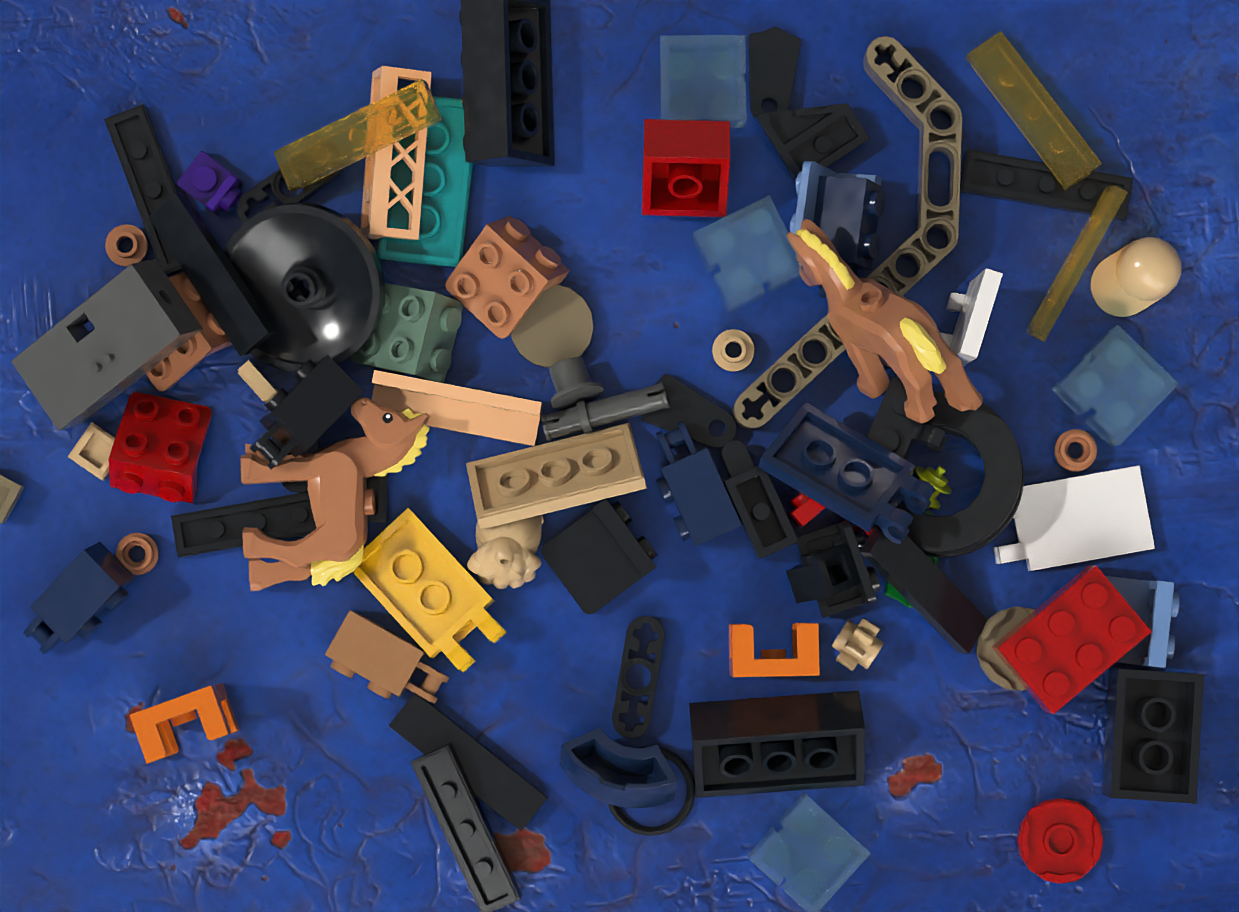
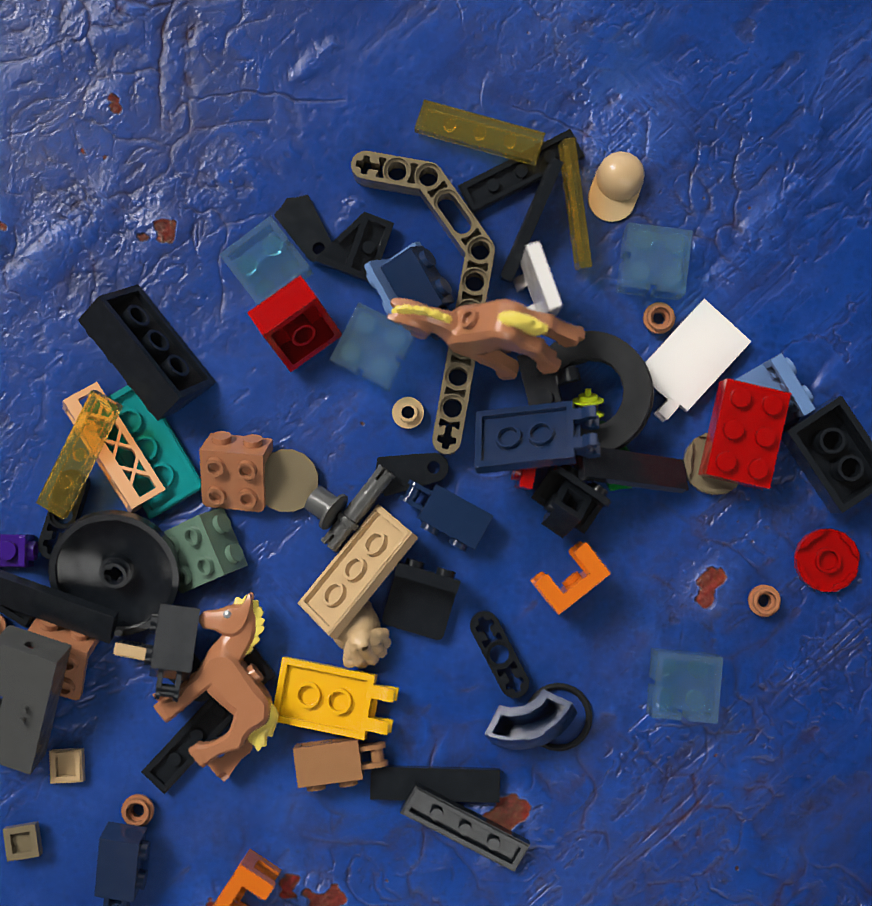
camera: 35 degrees left, 0 degrees up
red bracket [108,392,212,504] -> none
light nougat fence [372,370,543,446] -> none
black slope [689,690,865,798] -> none
black brick [721,440,799,560] -> none
tan gear [831,618,884,671] -> none
none -> black tile [499,158,564,283]
none -> nougat plate [748,585,781,617]

